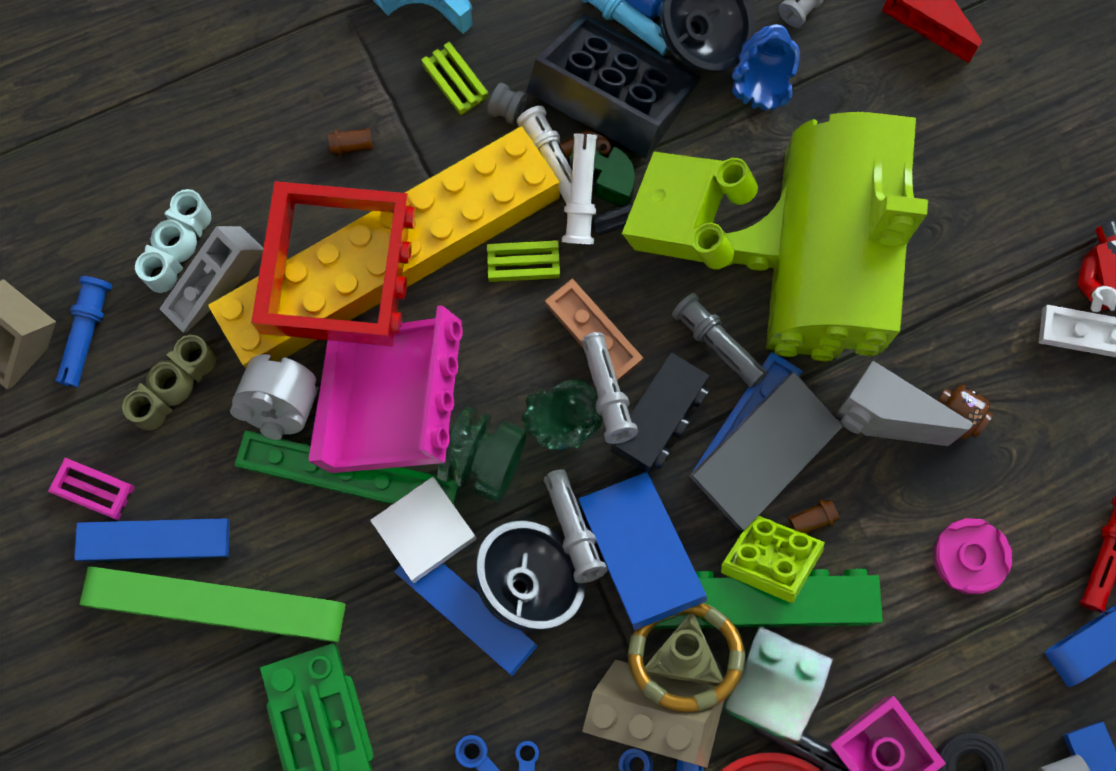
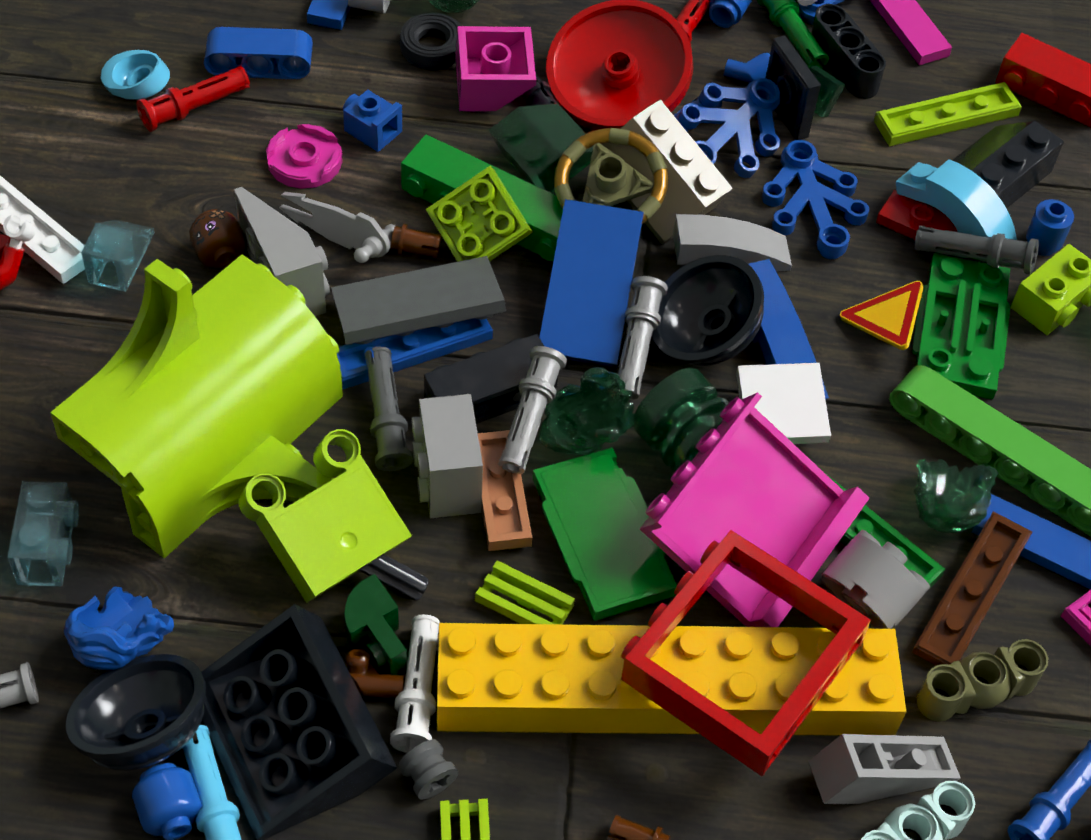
camera: 155 degrees left, 20 degrees down
white pin [562,134,597,244] -> none
none -> clear light blue brick [7,481,79,586]
none -> clear light blue slope [81,220,154,292]
none -> light grey piece [279,192,395,263]
none -> blue brick [343,90,402,152]
none -> light grey brick [412,394,483,518]
none -> green piece [533,447,677,621]
none -> light grey slope [673,214,792,271]
none -> piece [840,281,923,350]
none -> reddish brown tile [912,511,1032,666]
none -> clear green hair [914,459,999,533]

